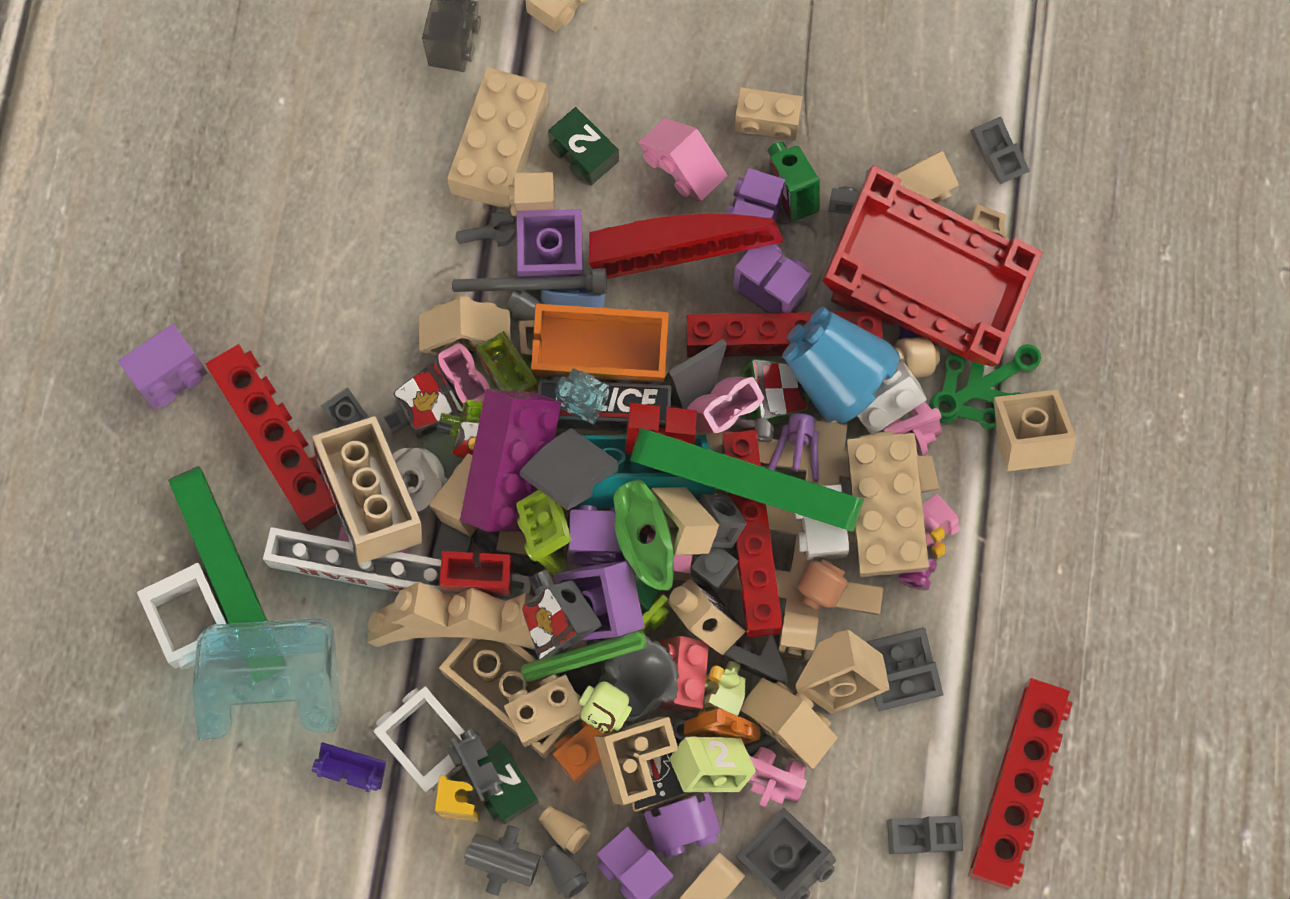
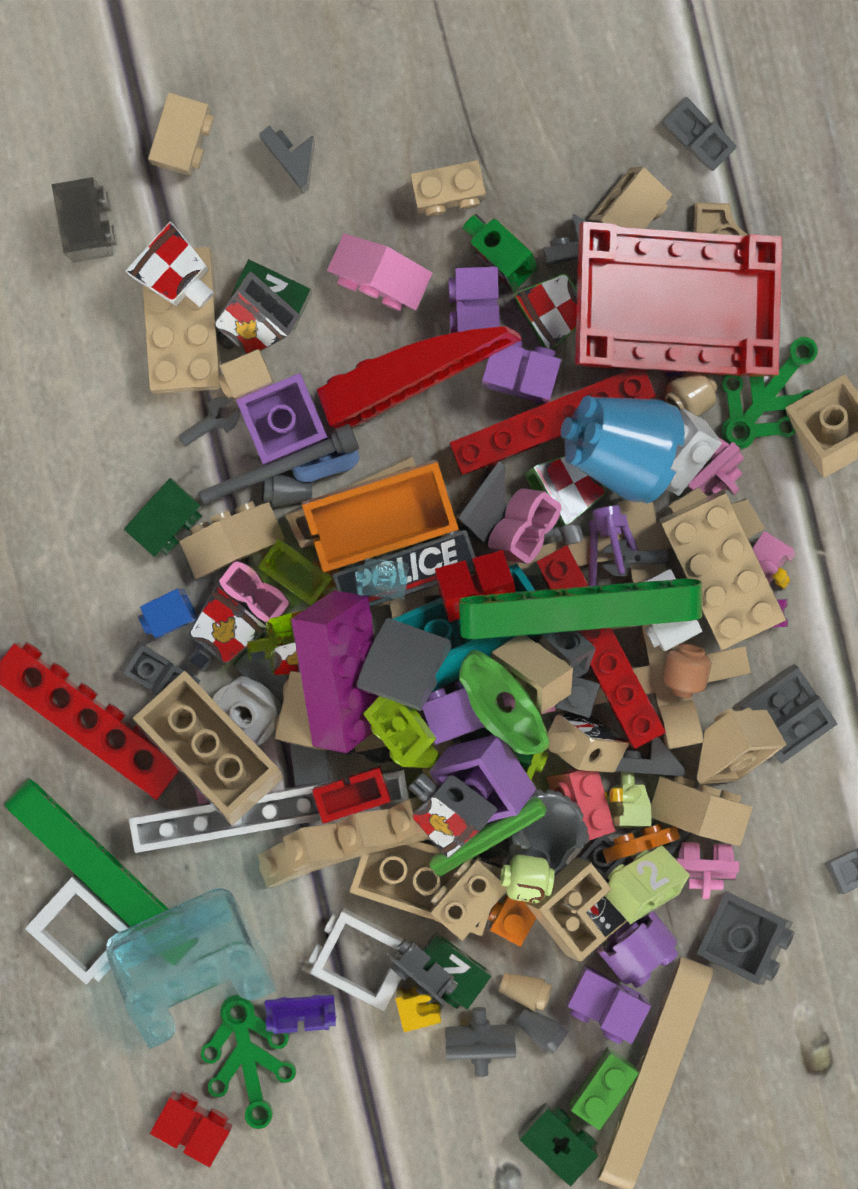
camera: 25 degrees left, 15 degrees up
none -> dark green brick [124,478,204,558]
none -> torso [126,222,214,308]
none -> blue brick [138,588,198,638]
none -> red piece [149,1091,233,1168]
none -> green plant [201,994,296,1129]
none -> torso [215,272,300,354]
none -> dark grey slope [259,125,315,193]
none -> torso [513,273,577,350]
none -> dark grey bar [602,540,670,576]

